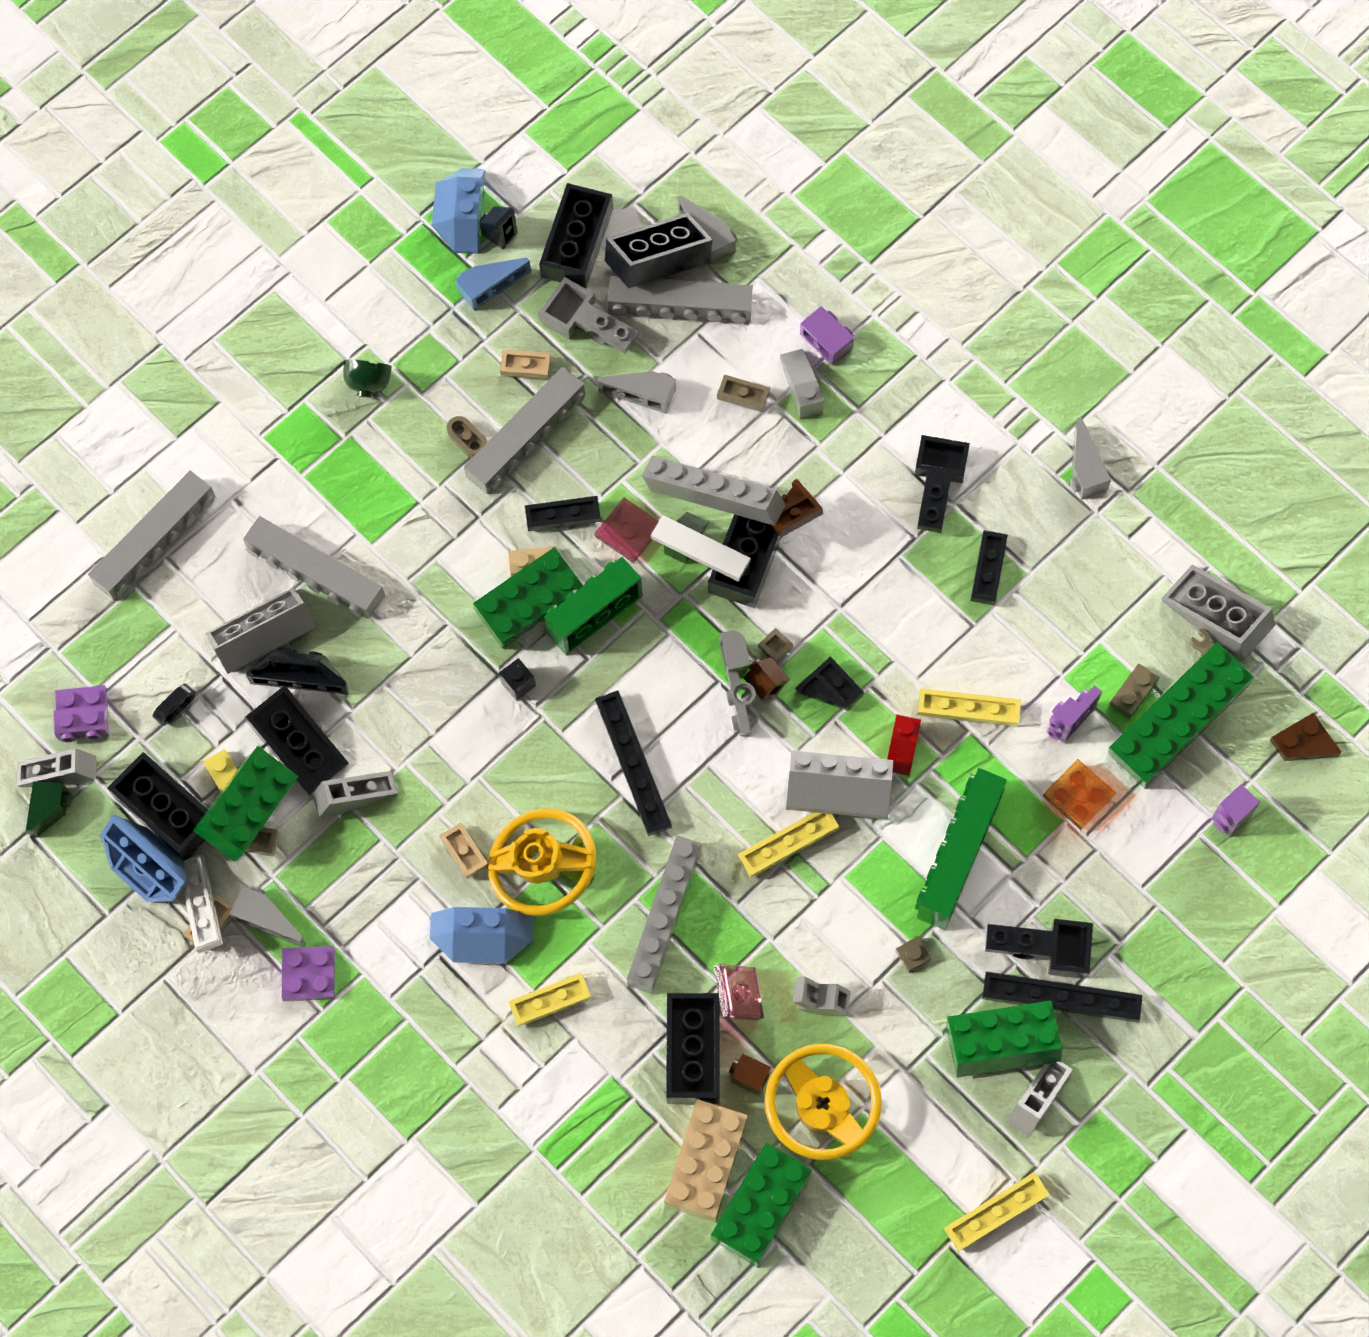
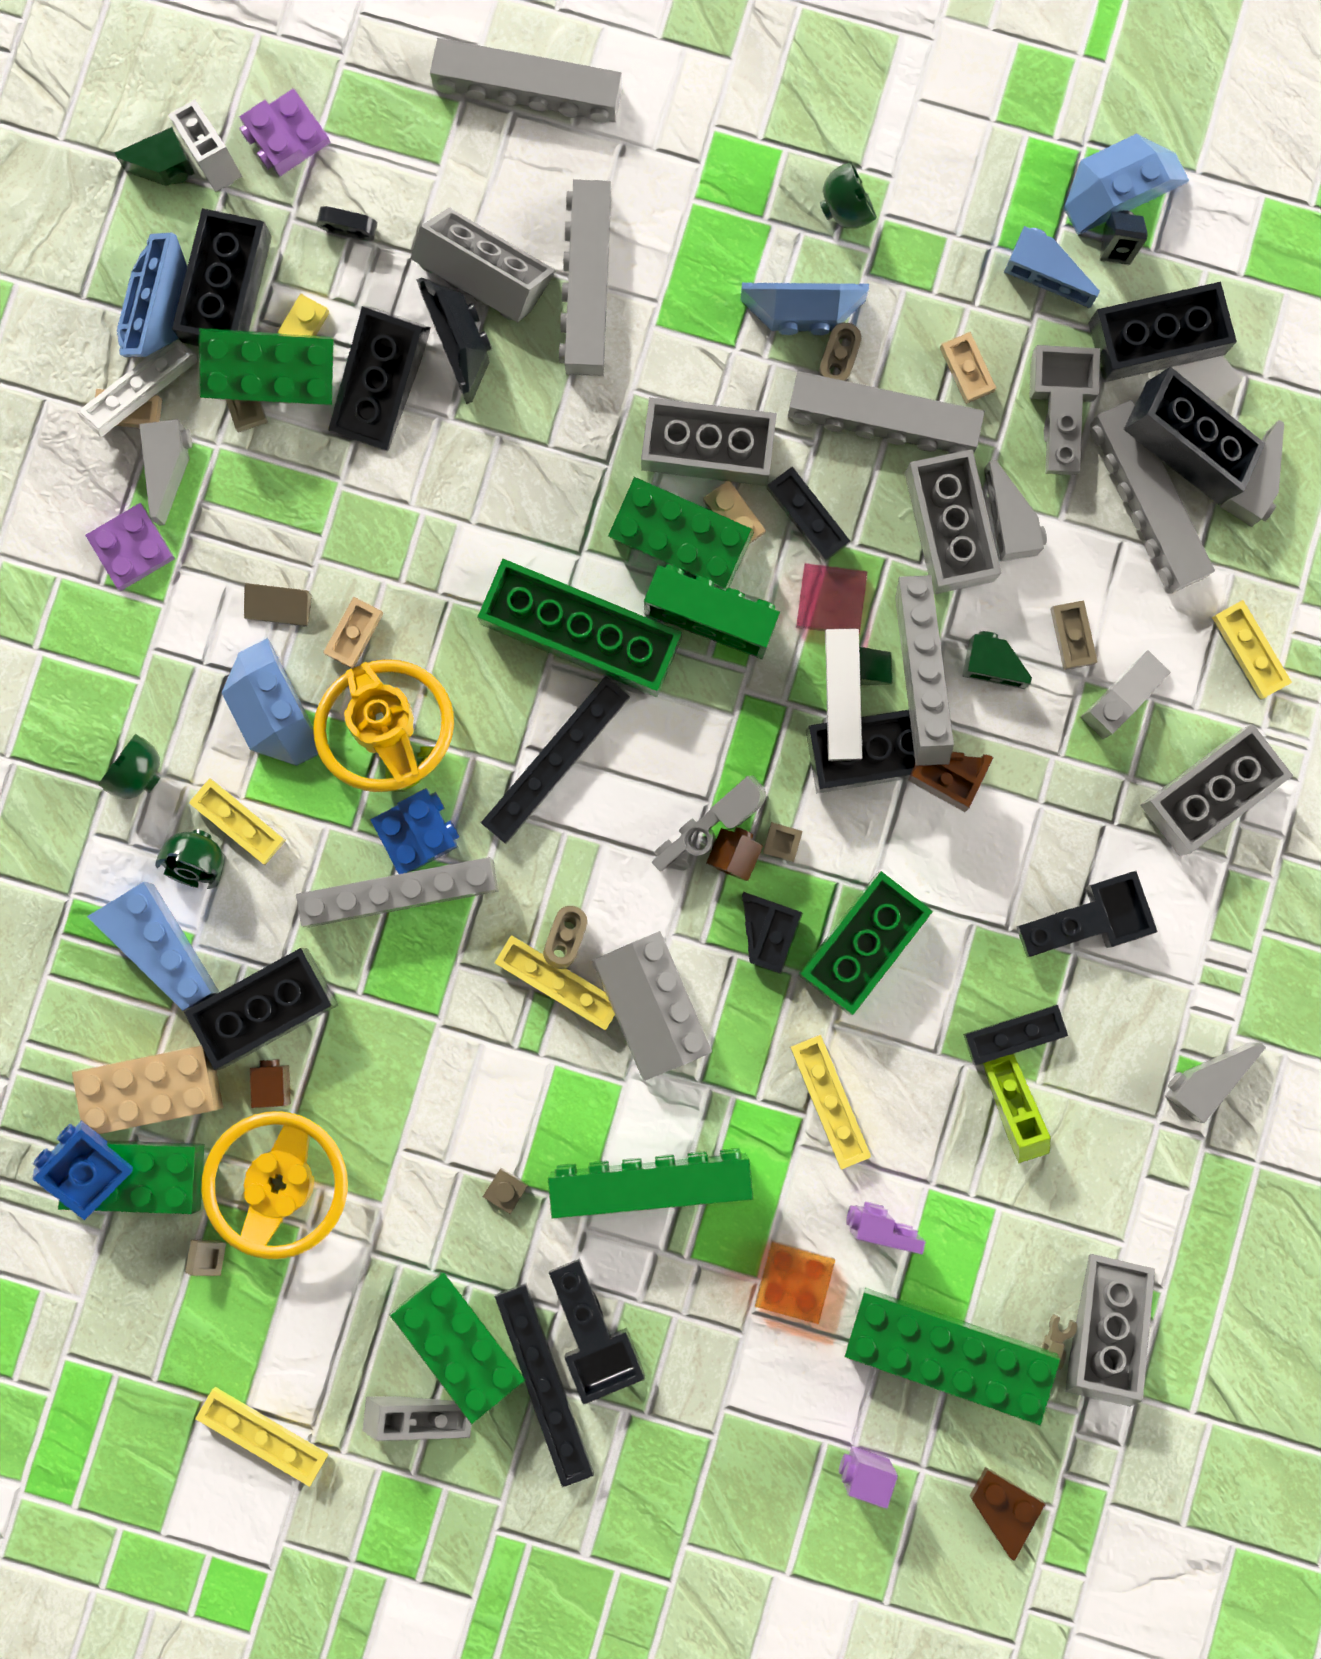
camera: 55 degrees right, 15 degrees up
light grey slope [312,771,398,817] -> none
black brick [499,658,536,701] -> none
clear pink tile [714,964,764,1020] -> none
light grey brick [793,976,851,1016] -> none
medium lavender brick [800,306,854,366] -> none
red slope [887,714,921,776] -> none
dark tan plate [1109,663,1159,718] -> none
none -> blue plate [32,1120,133,1220]
none -> medium blue wedge [87,882,219,1011]
none -> dark green cylinder [98,734,161,799]
none -> dark green cylinder [155,829,224,889]
none -> dark tan plate [185,1240,226,1276]
none -> dark tan slope [244,583,312,627]
none -> blue plate [370,788,459,874]
none -> green brick [477,558,682,697]
none -> dark tan plate [543,906,588,969]
none -> light grey brick [641,397,777,486]
none -> medium blue wedge [741,283,869,335]
none -> green brick [798,871,933,1015]
none -> light grey brick [905,449,1001,594]
none -> dark green slope [962,631,1032,689]
none -> lime slope [983,1054,1051,1164]
none -> light grey brick [1140,724,1293,856]
none -> light yellow plate [1212,600,1292,700]

